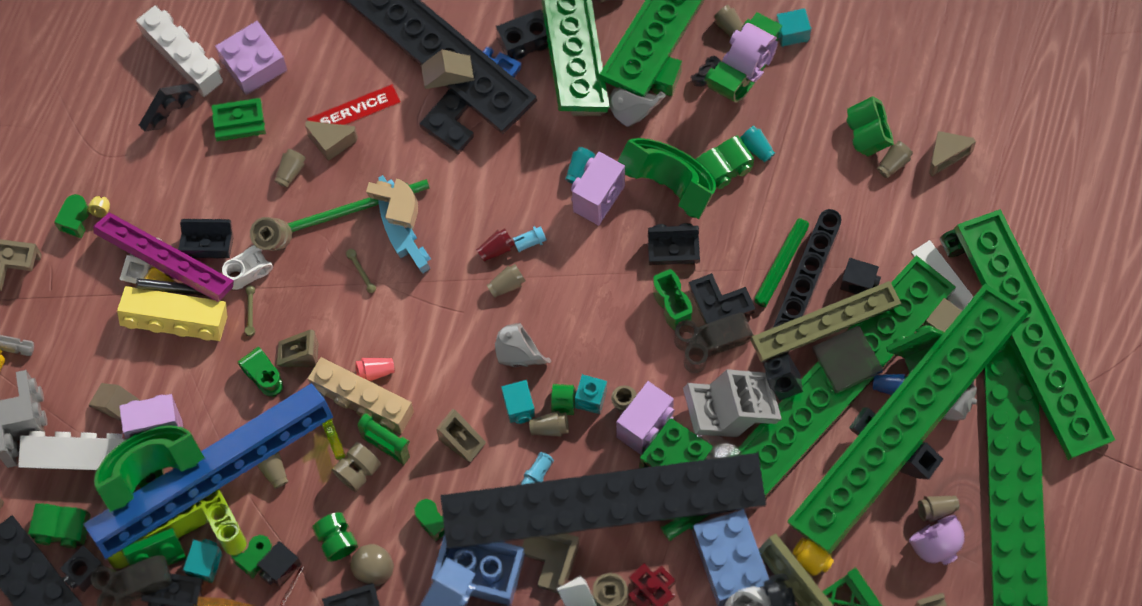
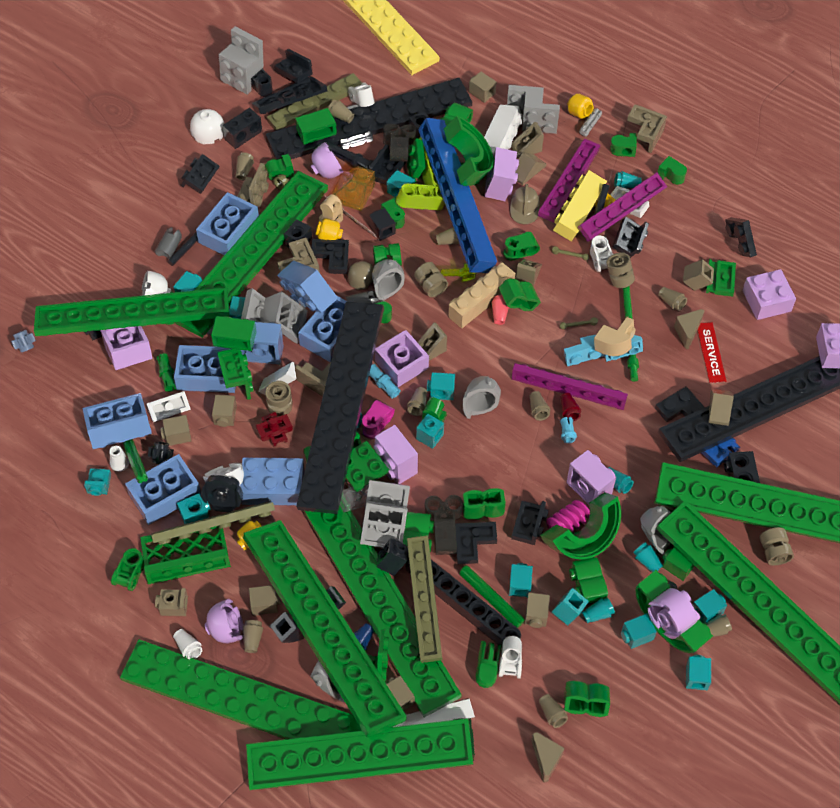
camera: 105 degrees right, 10 degrees down
light yellow hinge [88,196,110,218] -> none
white brick [136,6,222,97] -> none
green plate [358,413,410,465] -> none
dark tan cone [611,386,637,415] -> none
clear smoke tile [812,325,883,394] -> none
black brick [840,257,881,294] -> none
none -> white cone [173,629,202,659]
none -> dark tan brick [249,585,281,616]
none -> dark grey piece [346,291,380,304]
none -> dark pink piece [362,400,395,439]
none -> light grey helmet [372,259,405,302]
none -> lavender brick [375,330,429,387]
none -> green brick [403,512,434,552]
none -> green arm [475,641,501,688]
none -> green brick [499,278,541,311]
none -> white piece [499,636,522,679]
none -> teal brick [509,563,533,597]
none -> dark tan piece [510,184,540,225]
none -> dark tan slope [511,122,544,158]
none -> magenta plate [512,363,628,410]
none -> dark tan brick [525,593,550,628]
none -> magenta plate [538,138,600,223]
none -> dark pink piece [546,500,590,533]
none -> teal brick [552,588,589,626]
none -> green leg [610,133,637,157]
none -> teal cone [614,171,642,188]
none -> teal brick [621,614,657,649]
none -> teal cone [633,542,663,572]
none -> dark tan brick [683,259,714,291]
none -> teal brick [692,589,727,623]

